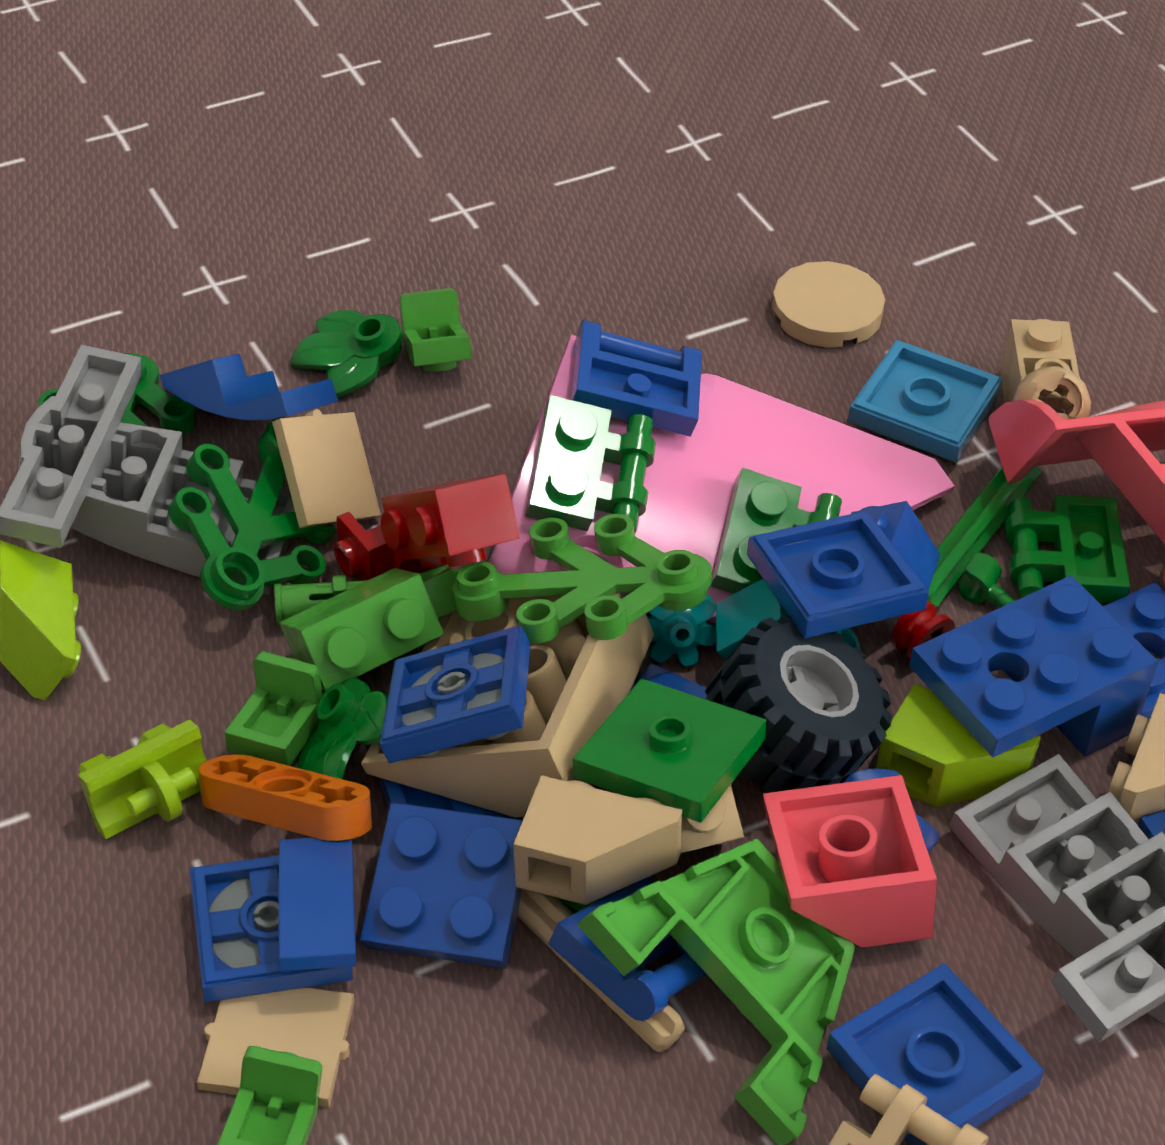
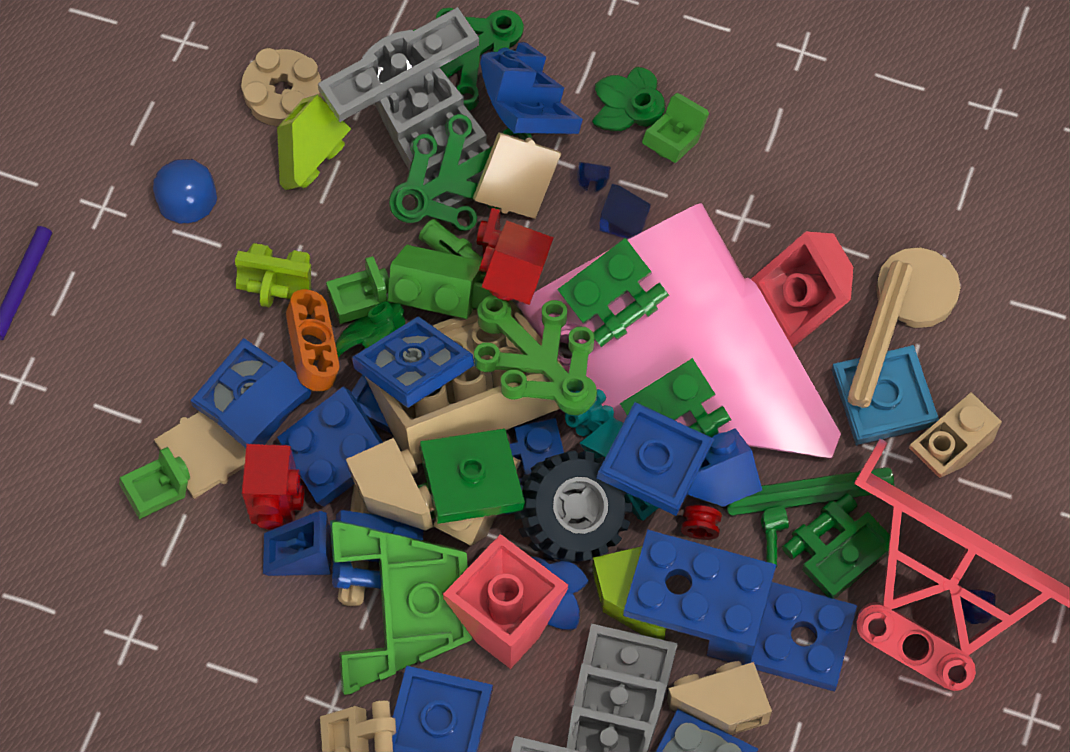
camera: 50 degrees right, 20 degrees up
blue plate [571,320,702,437] -> none
tan piece [1013,366,1091,420] -> none
none -> red brick [242,444,304,530]
none -> blue slope [263,511,331,576]
none -> clear blue hinge [577,162,611,192]
none -> clear blue slope [600,184,651,239]
none -> coral slope [751,231,854,348]
none -> tan axle [848,260,913,408]

